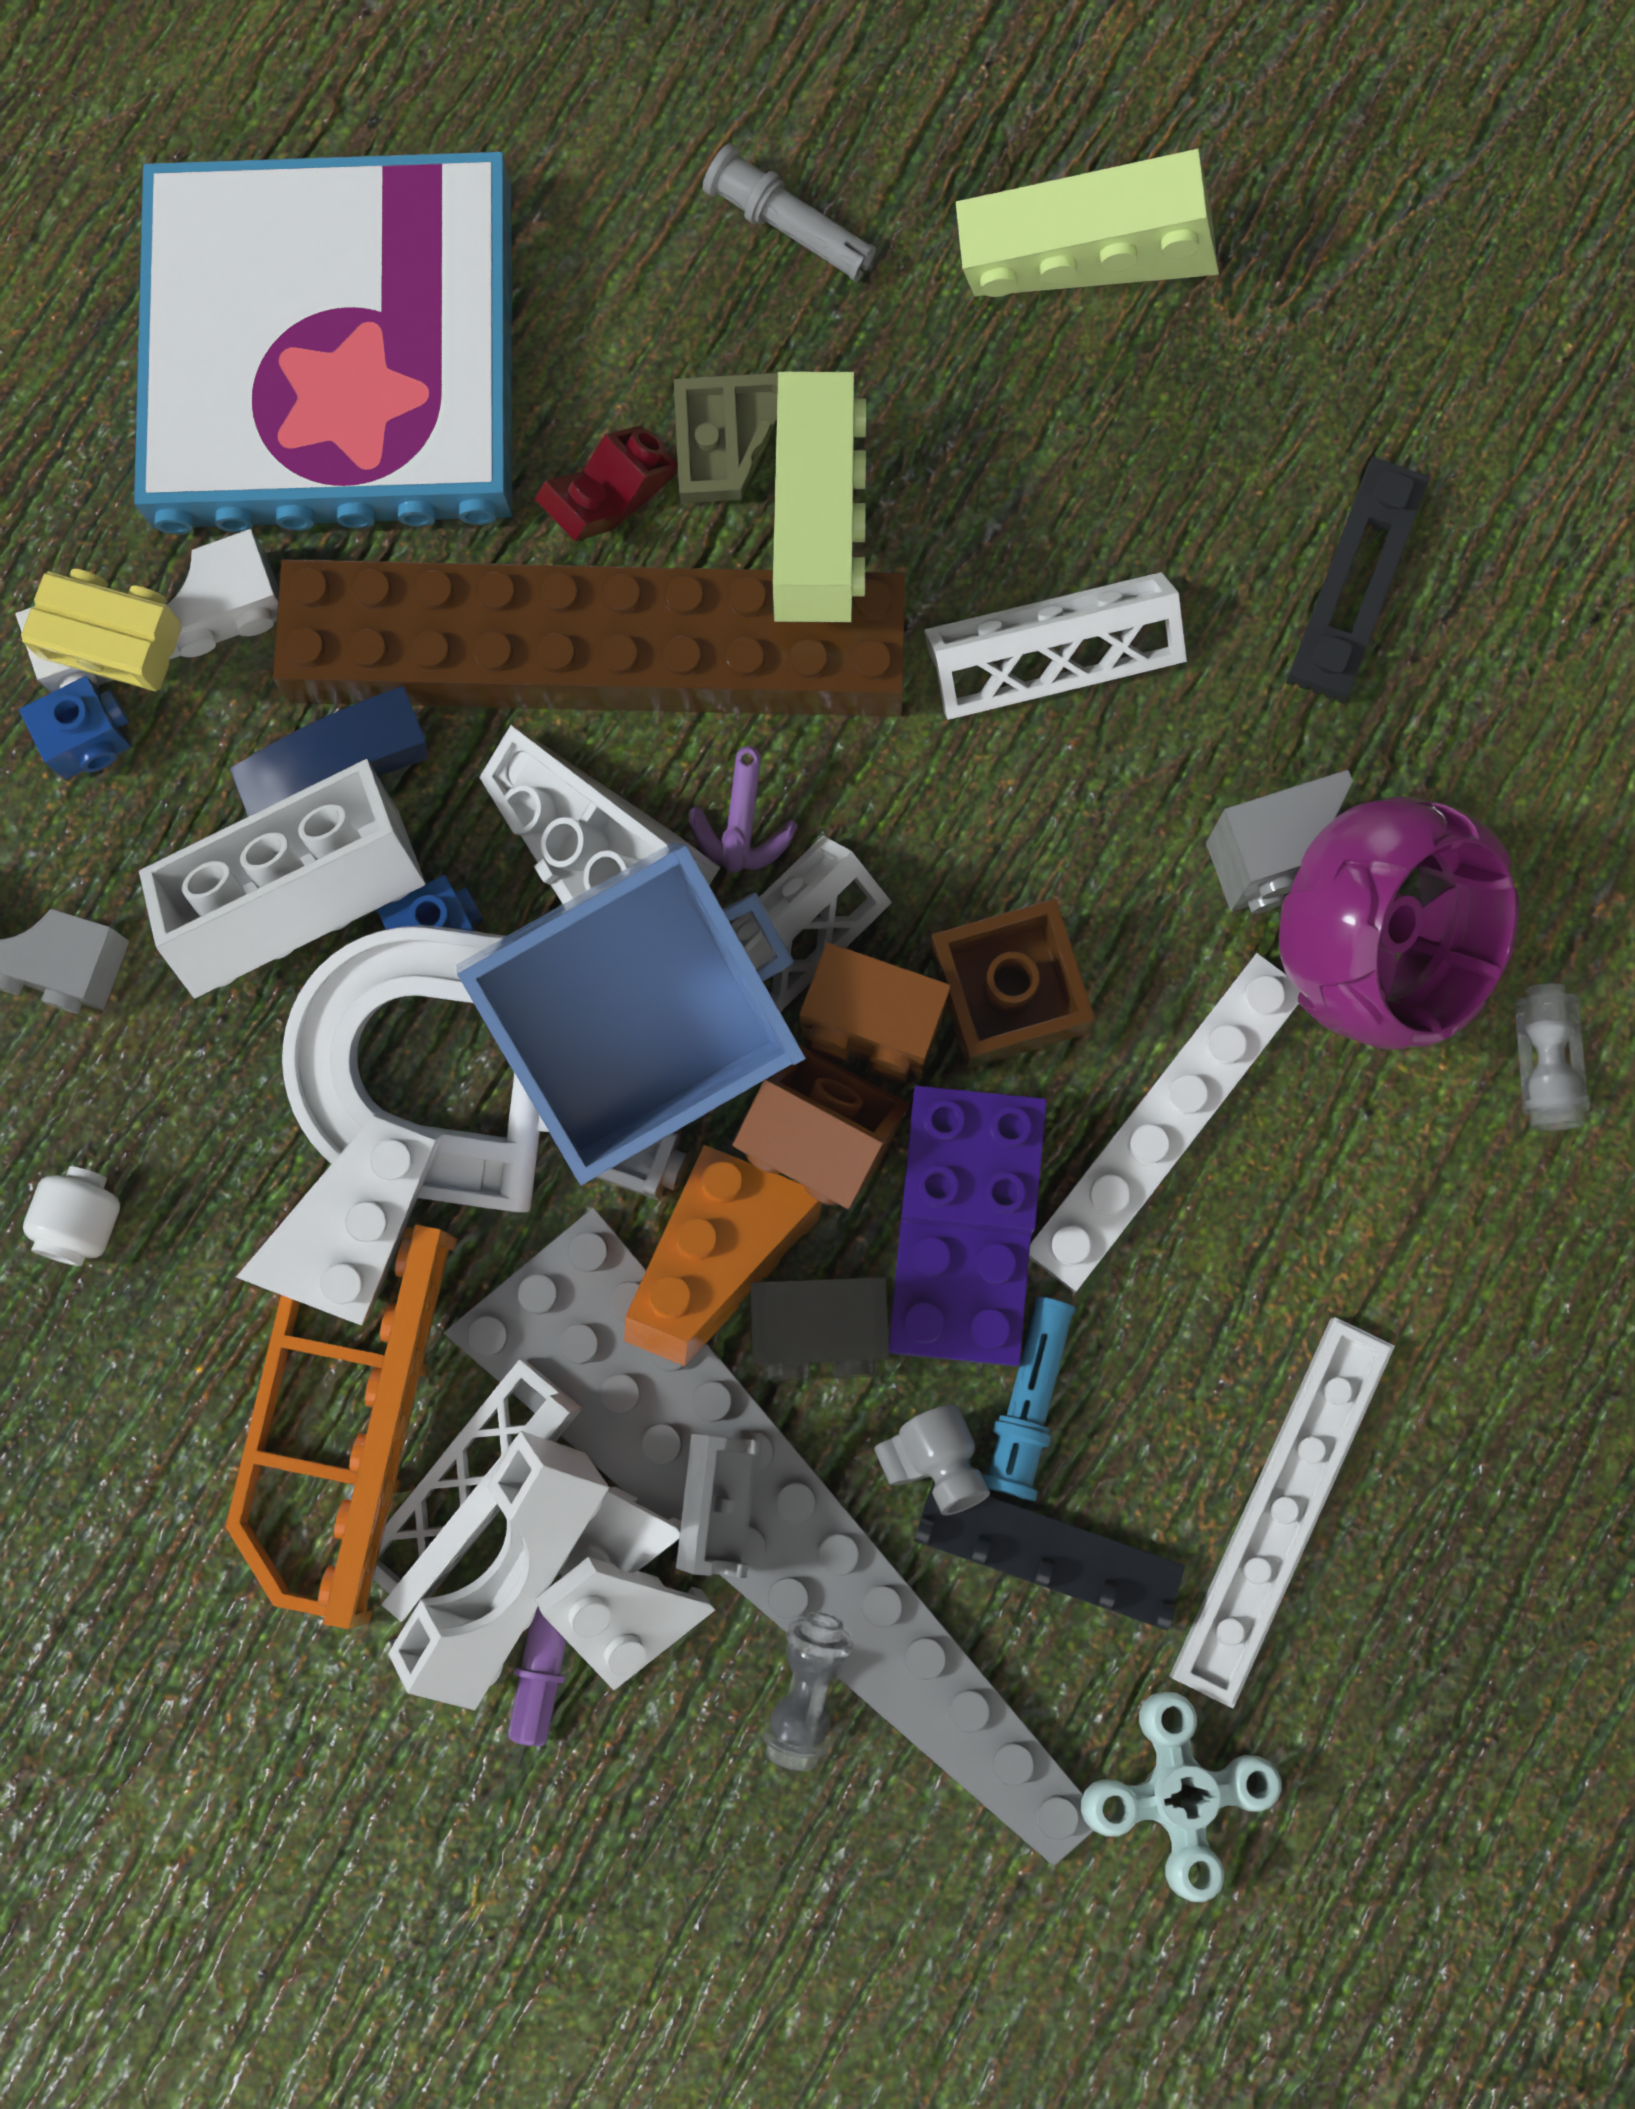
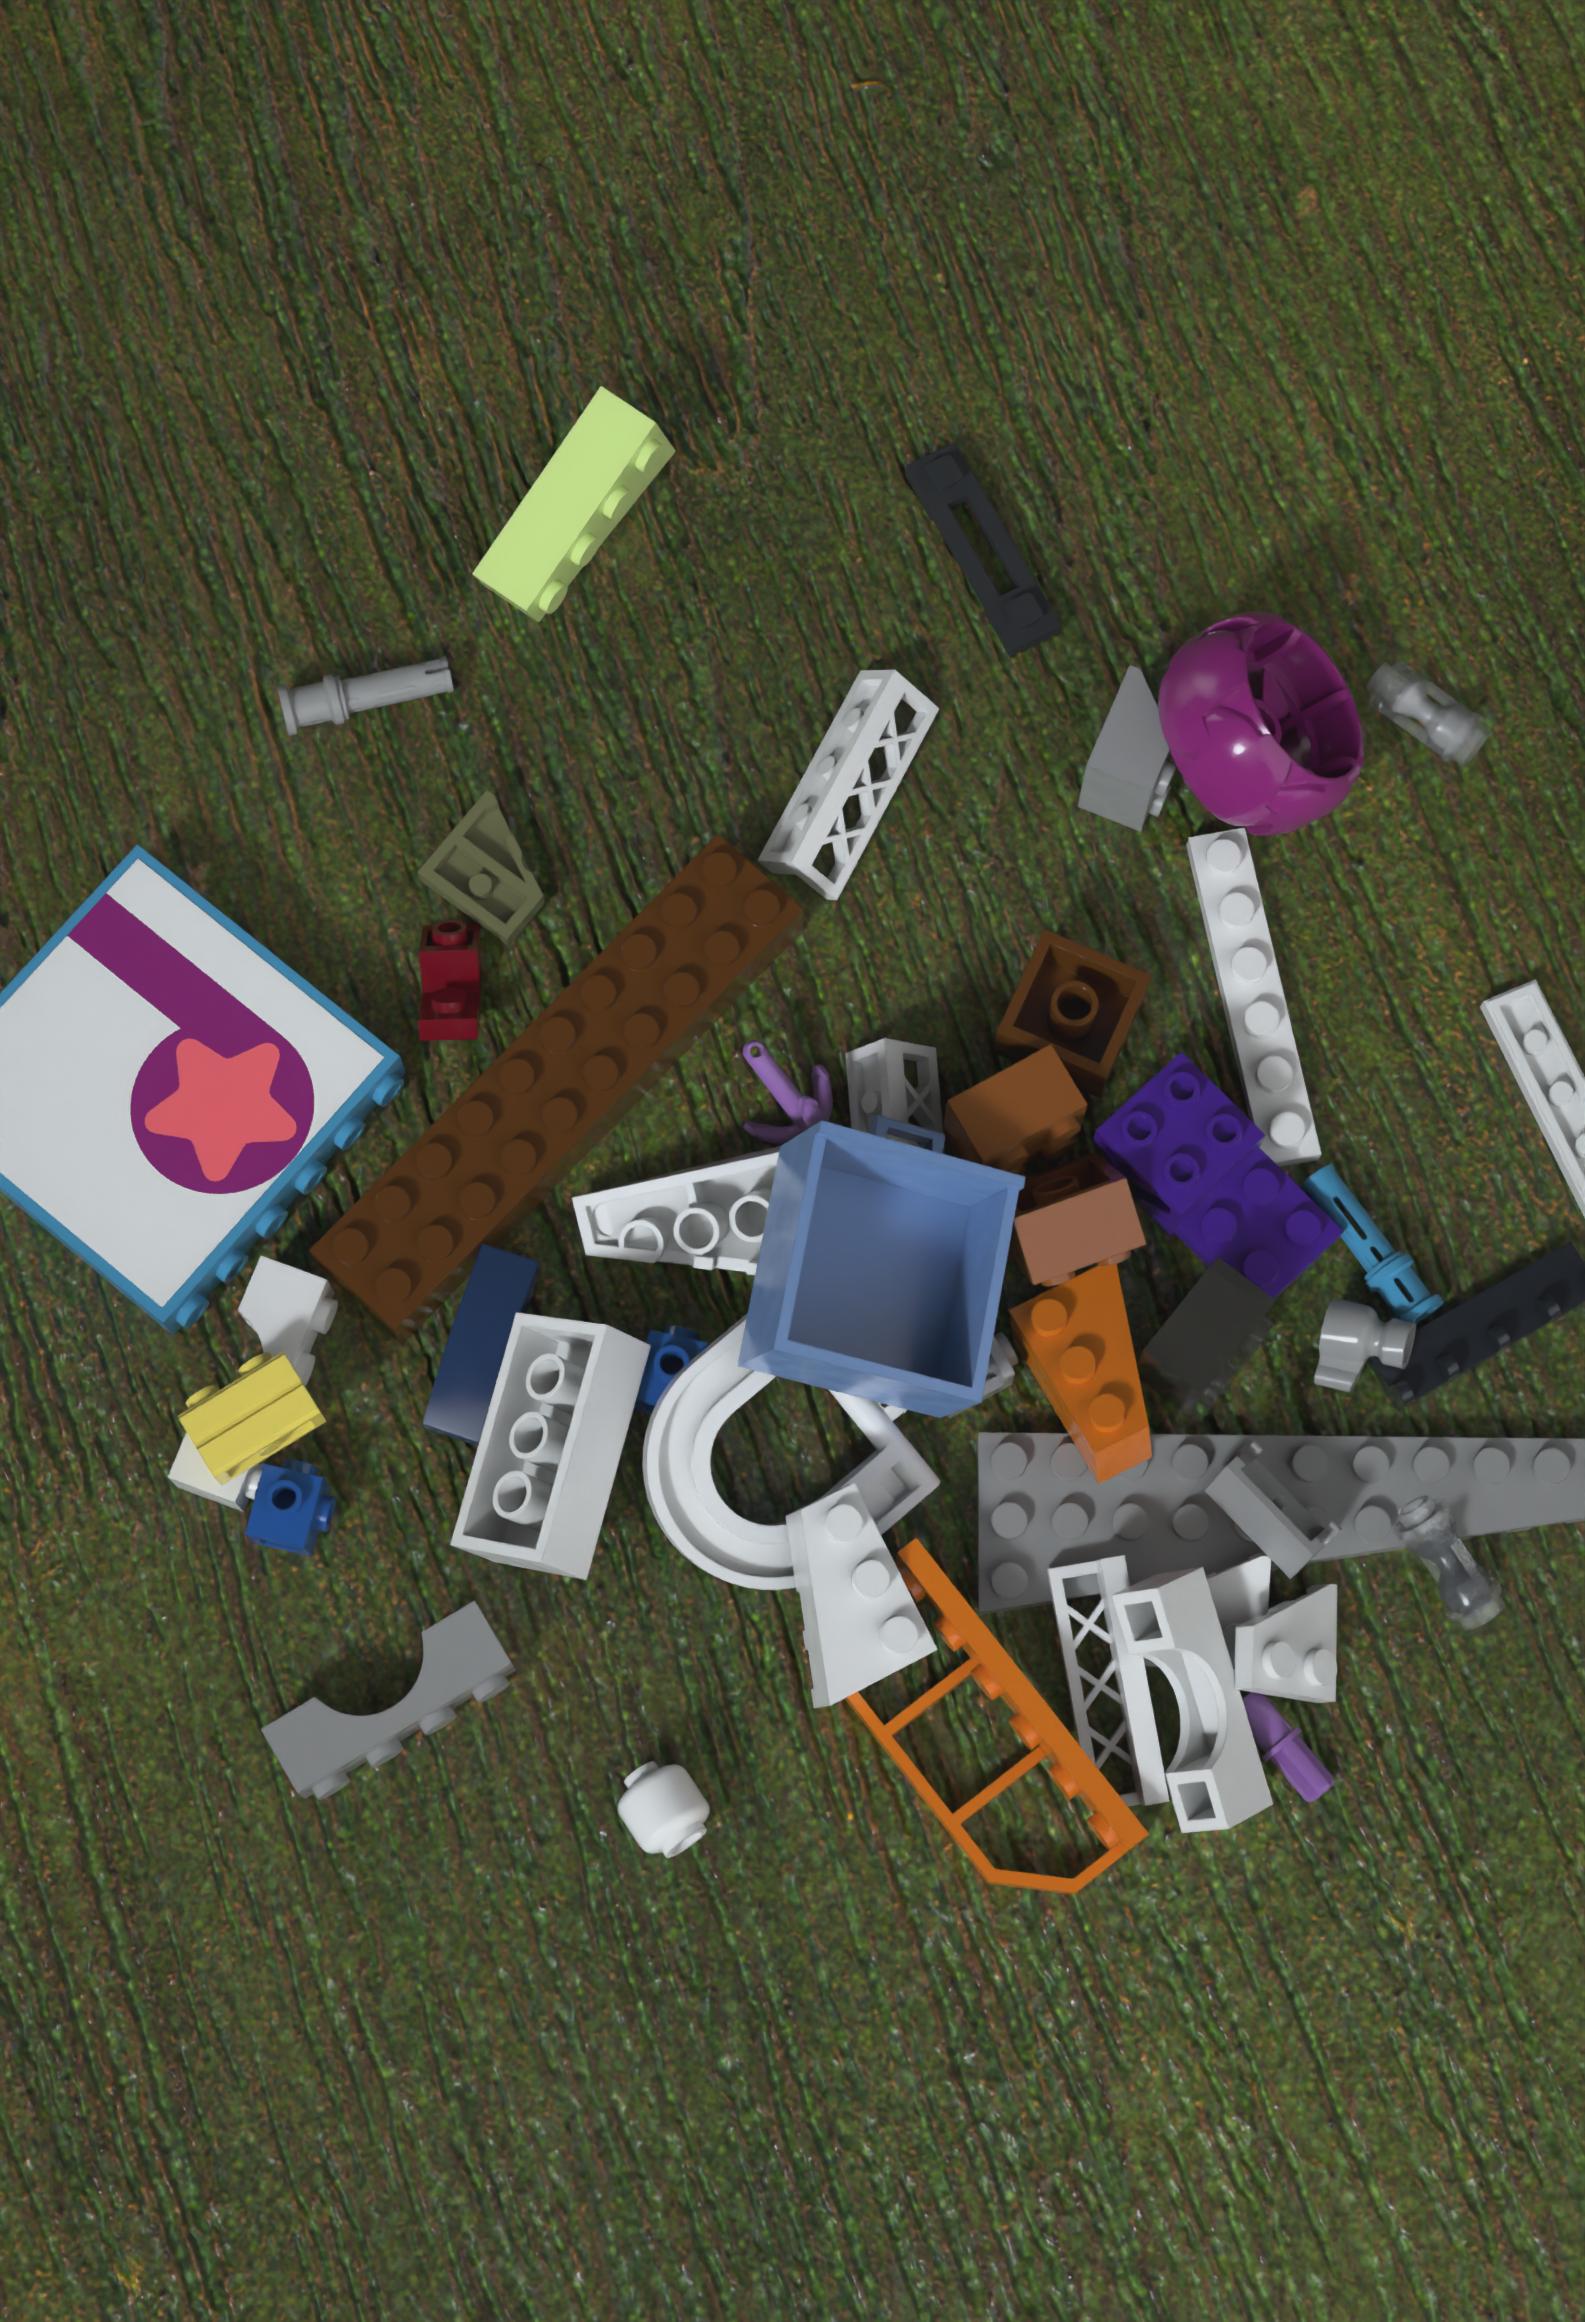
camera: 55 degrees left, 5 degrees down
yellowish green wedge [773,372,866,622] -> none

